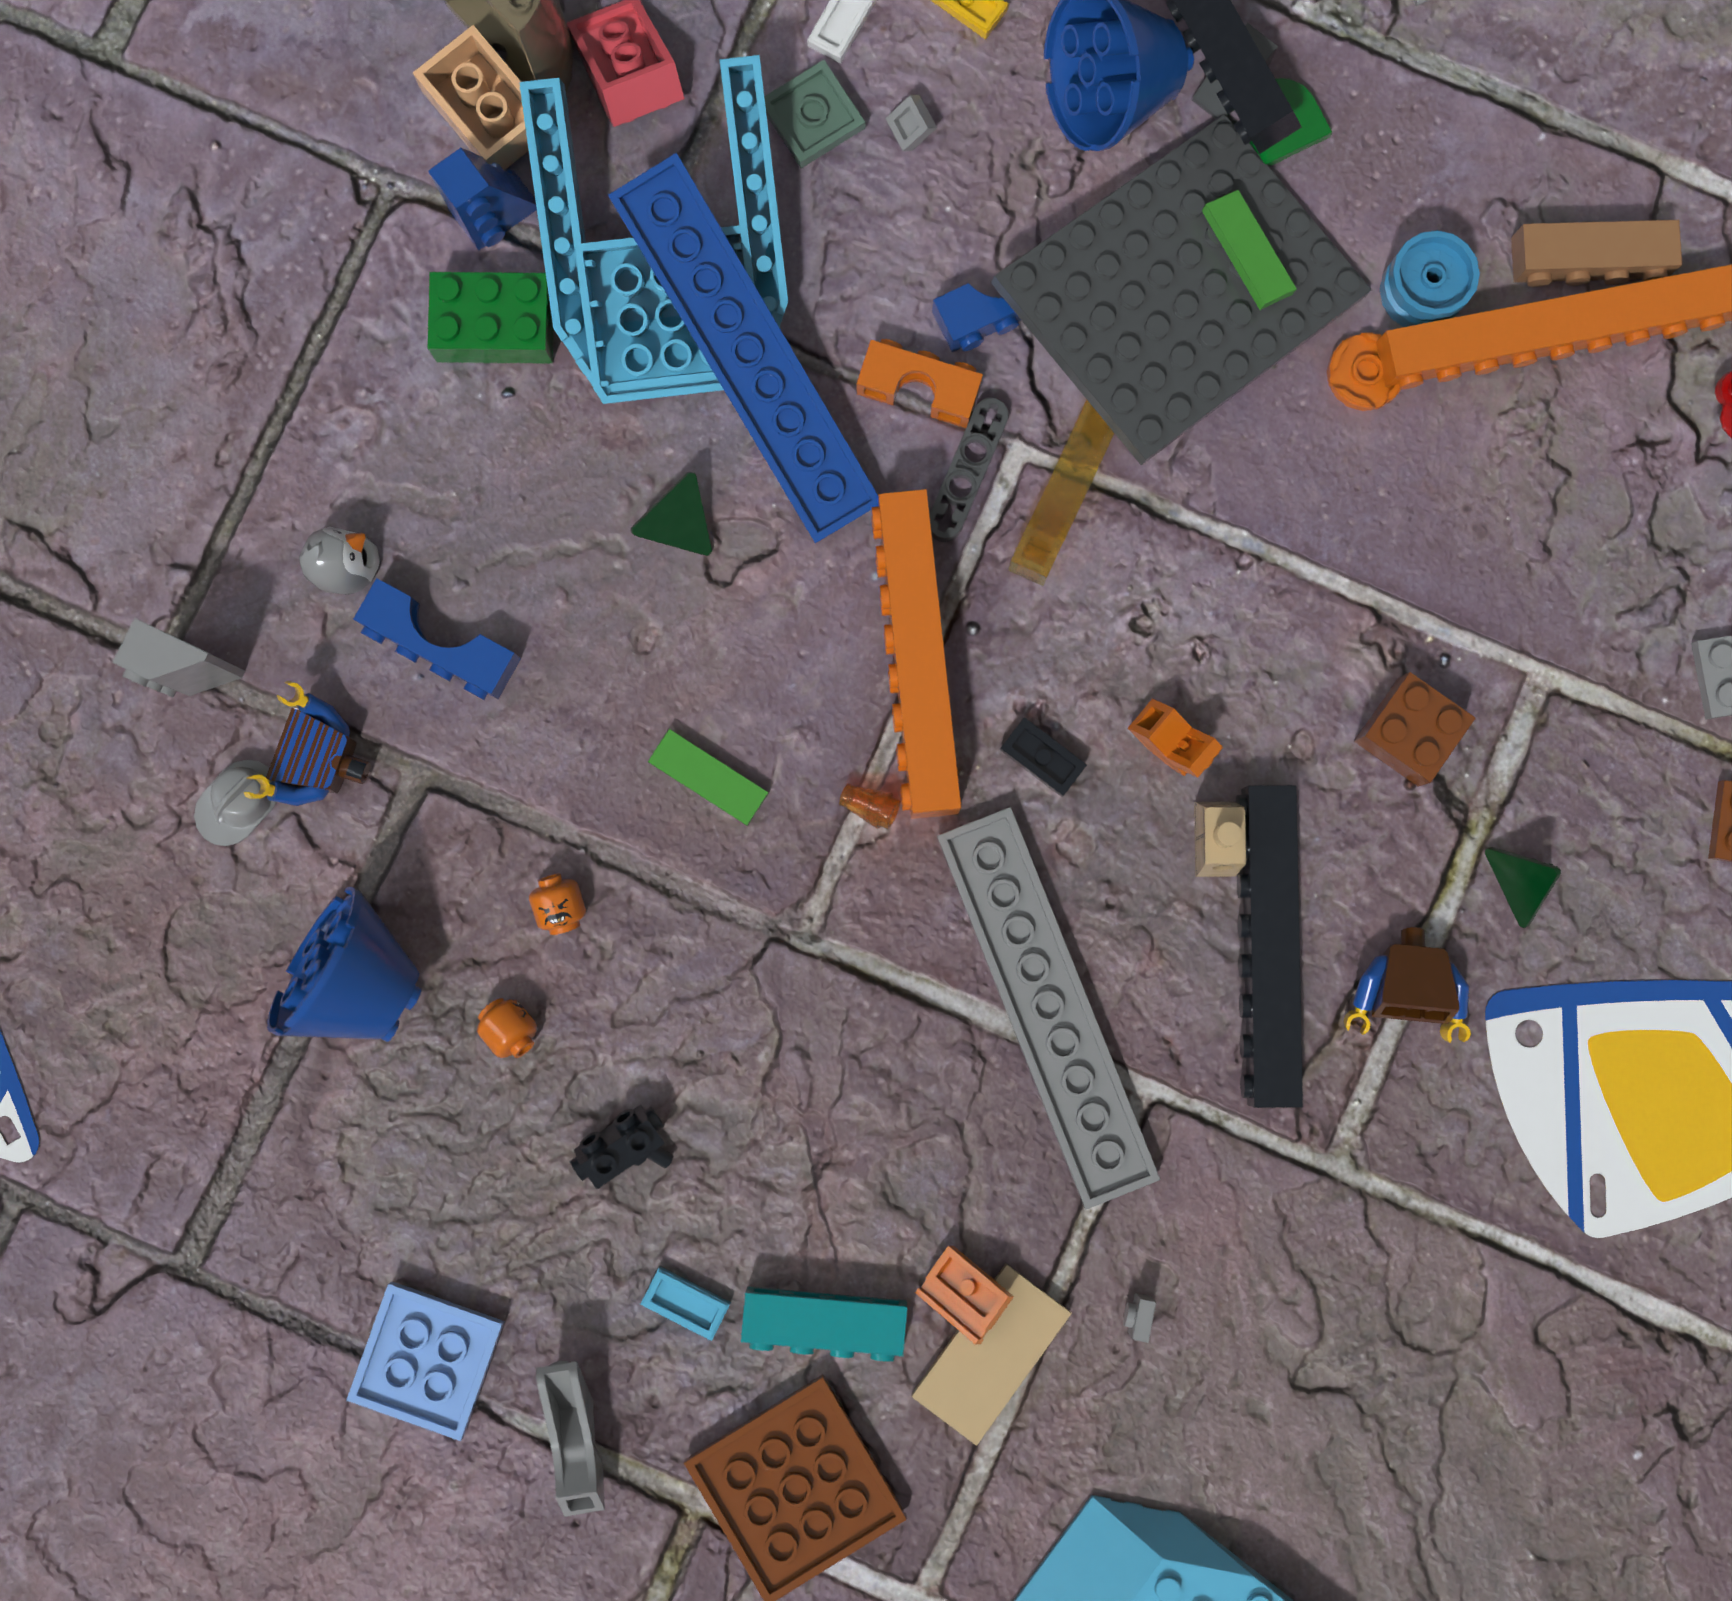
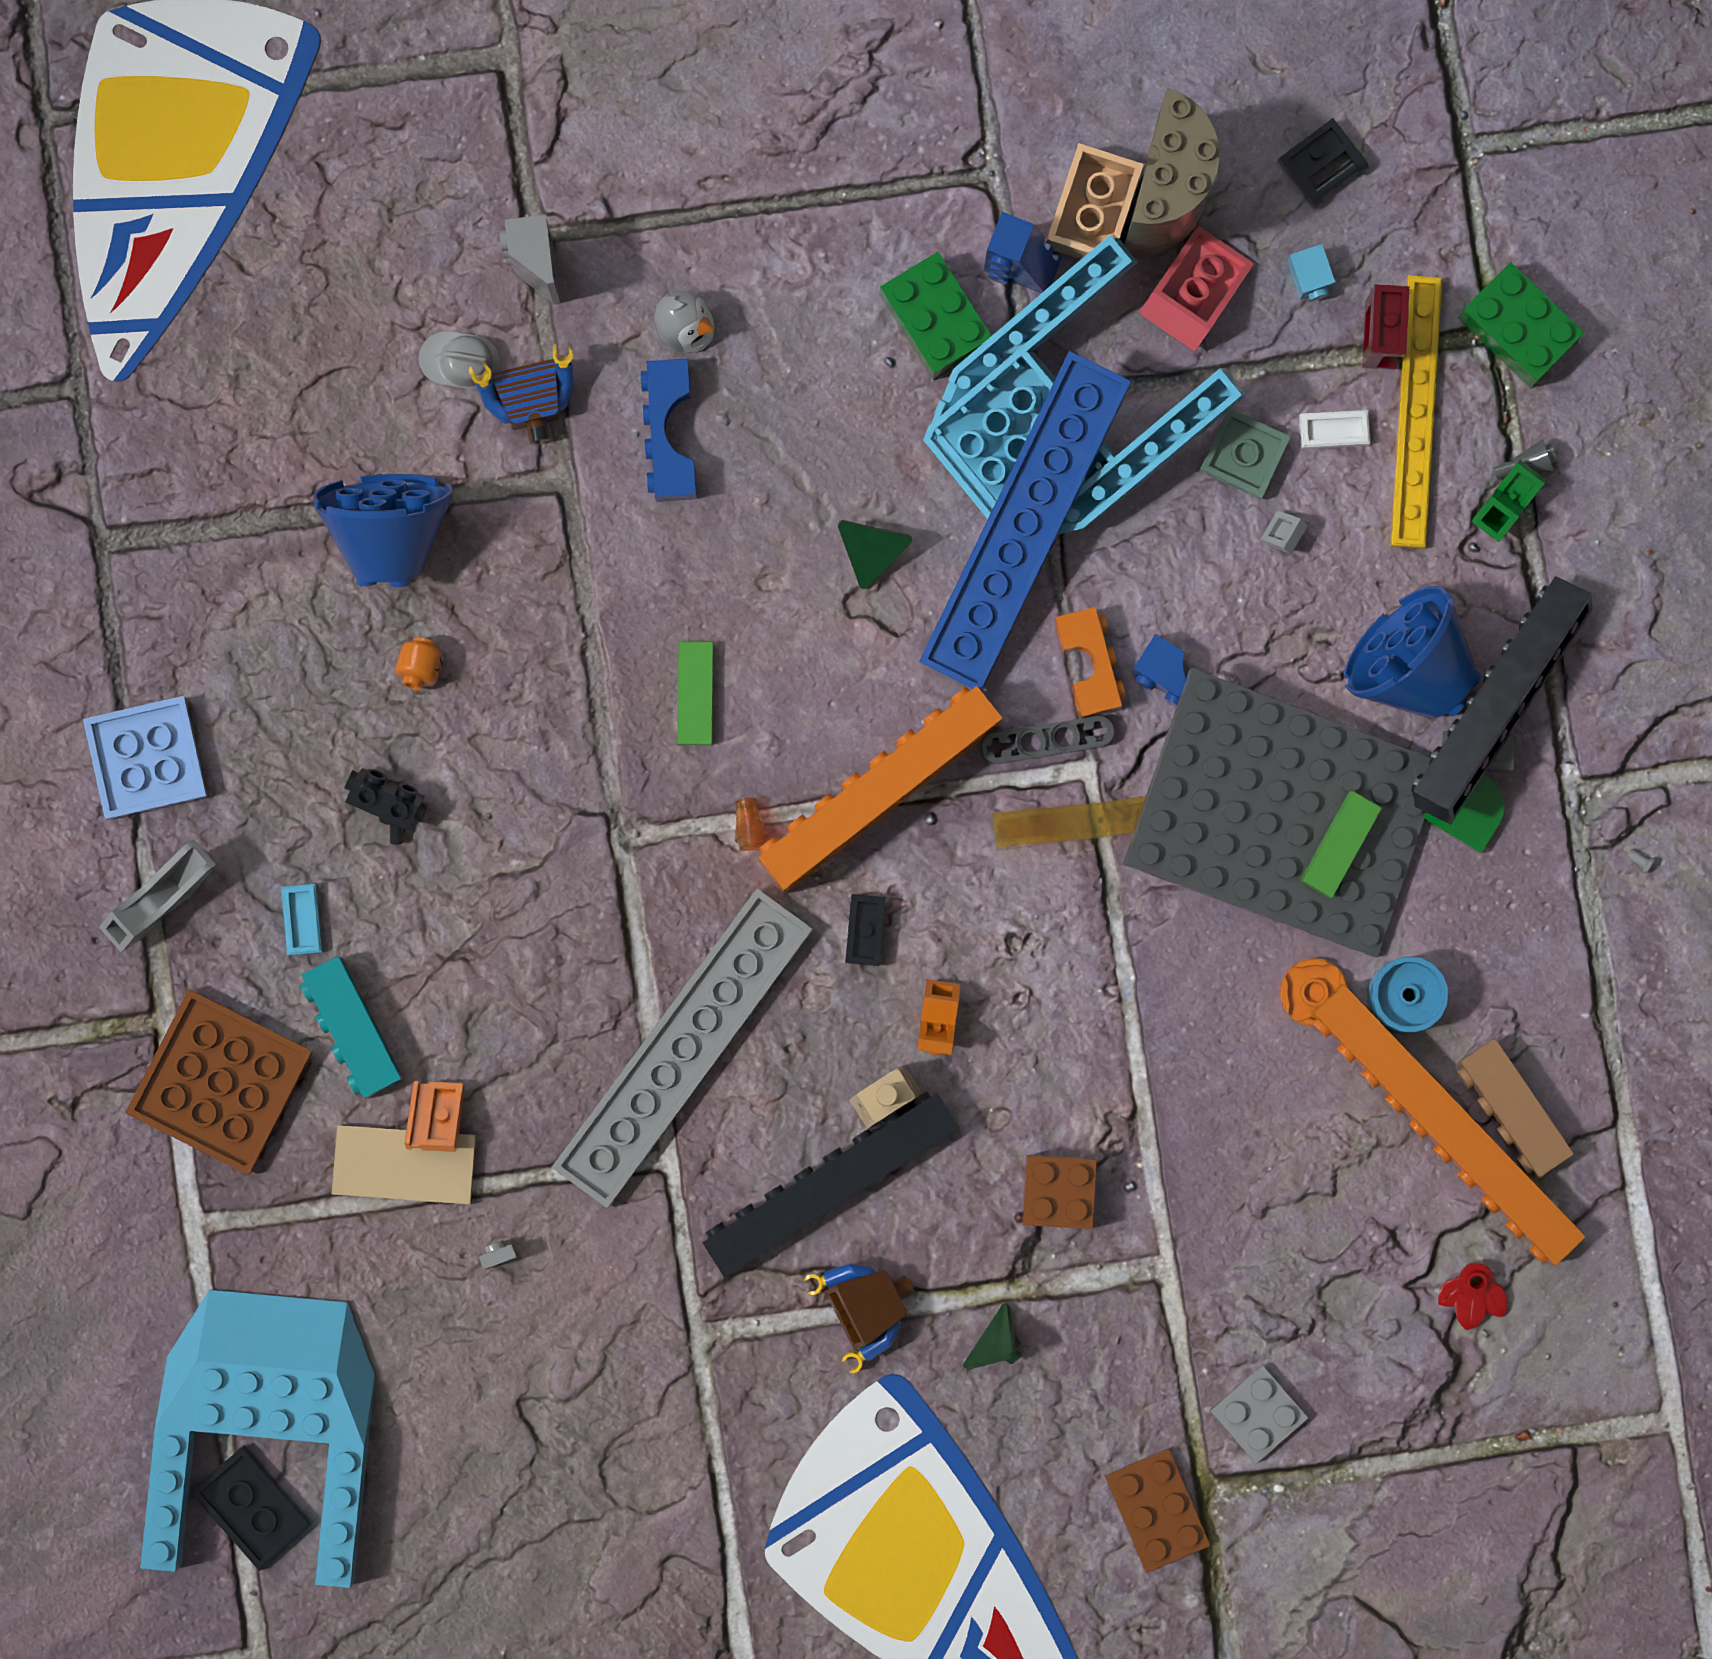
camera: 55 degrees right, 0 degrees up
orange head [529,873,586,935] -> none

